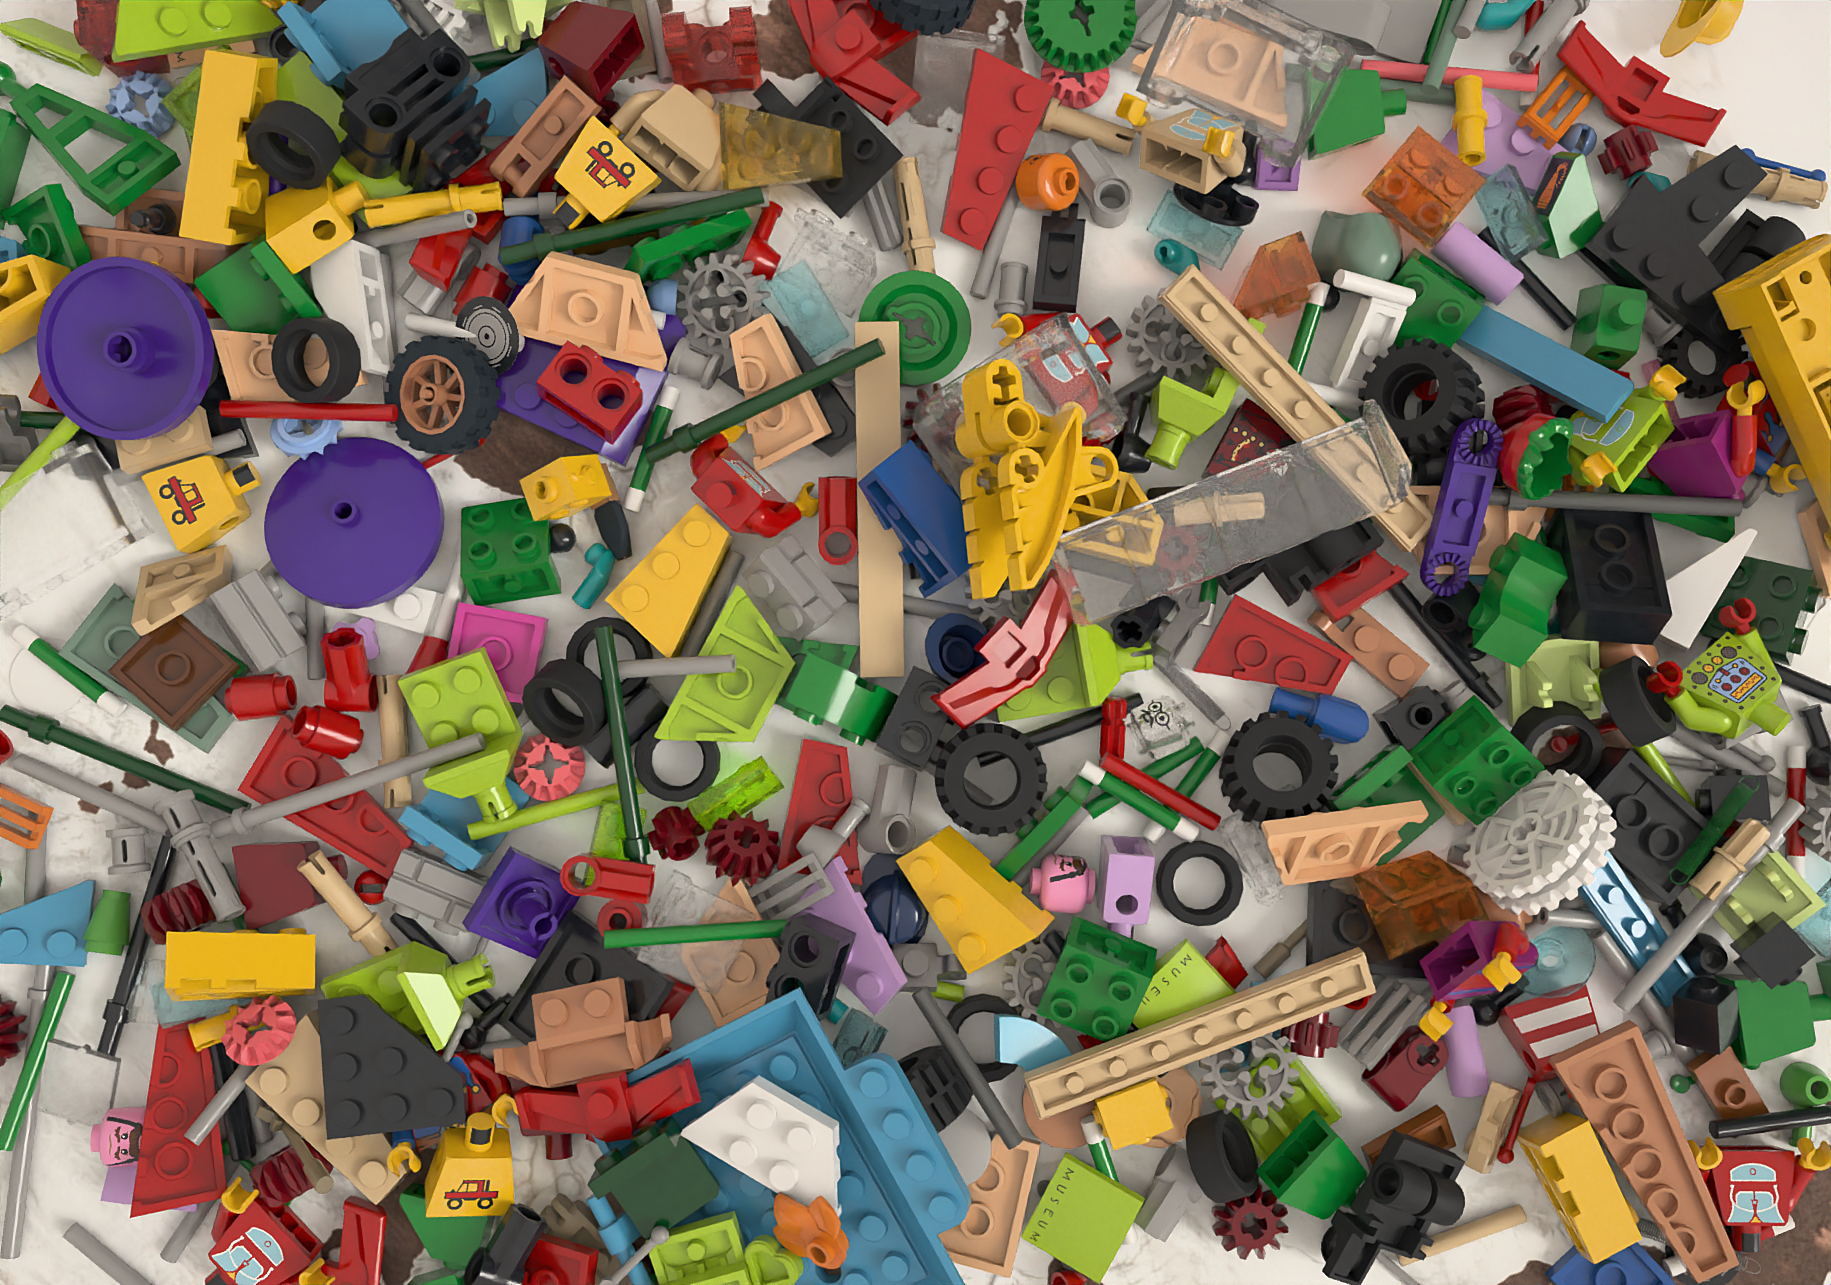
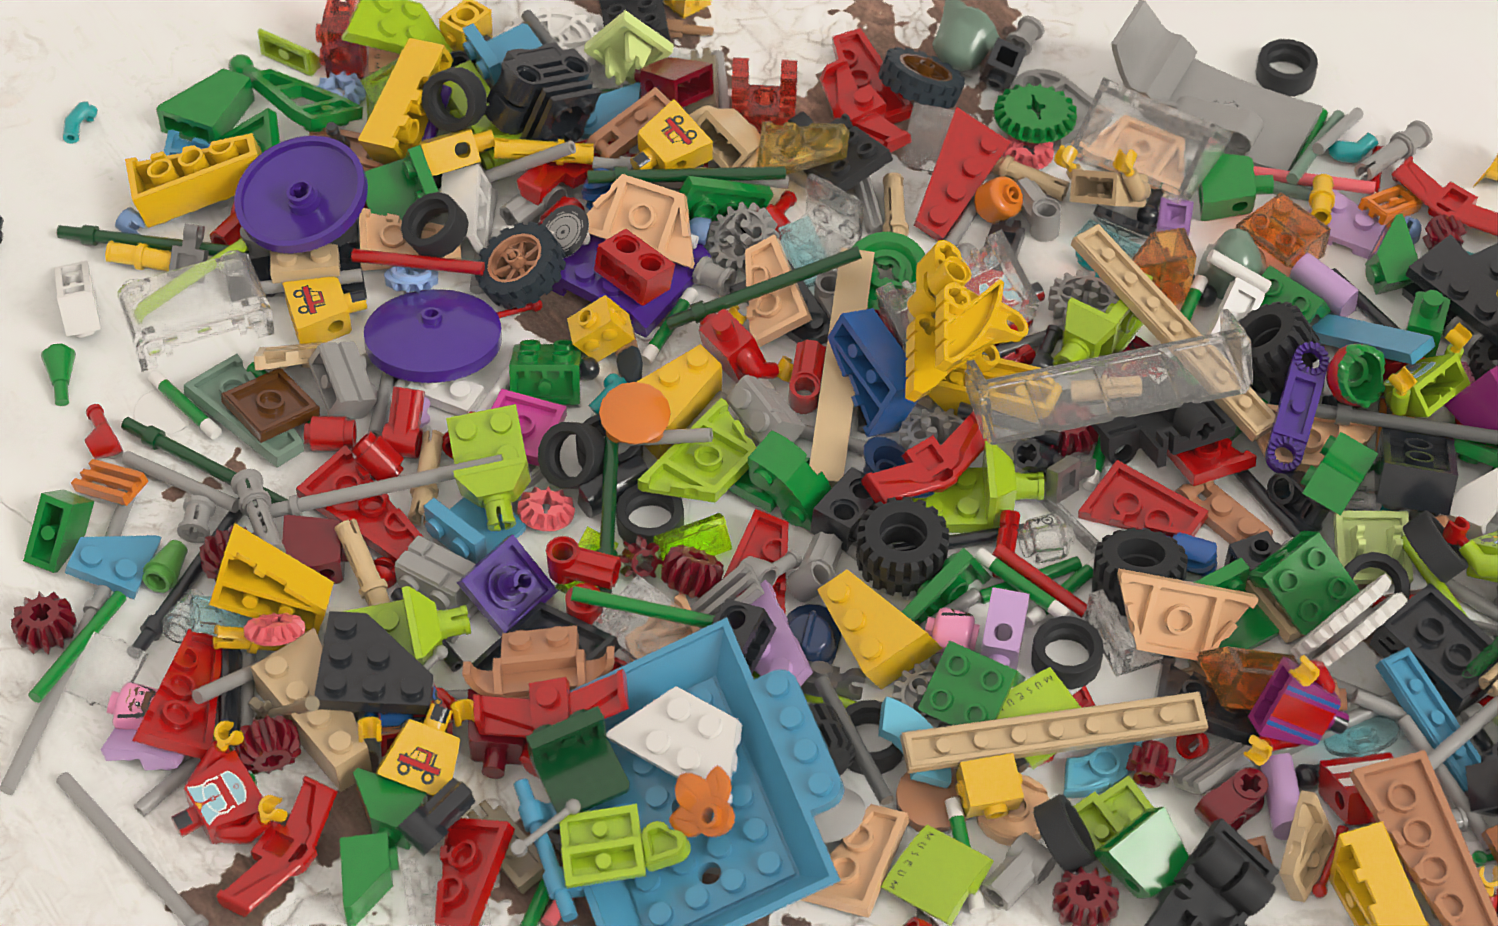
camera: 10 degrees right, 35 degrees down
black piece [459,992,513,1050] -> none
lime bar [467,777,645,841] -> none
light grey gear [1199,1032,1300,1120] -> none
clear light blue plate [1472,164,1549,264] -> none
none -> orange dish [599,382,671,445]

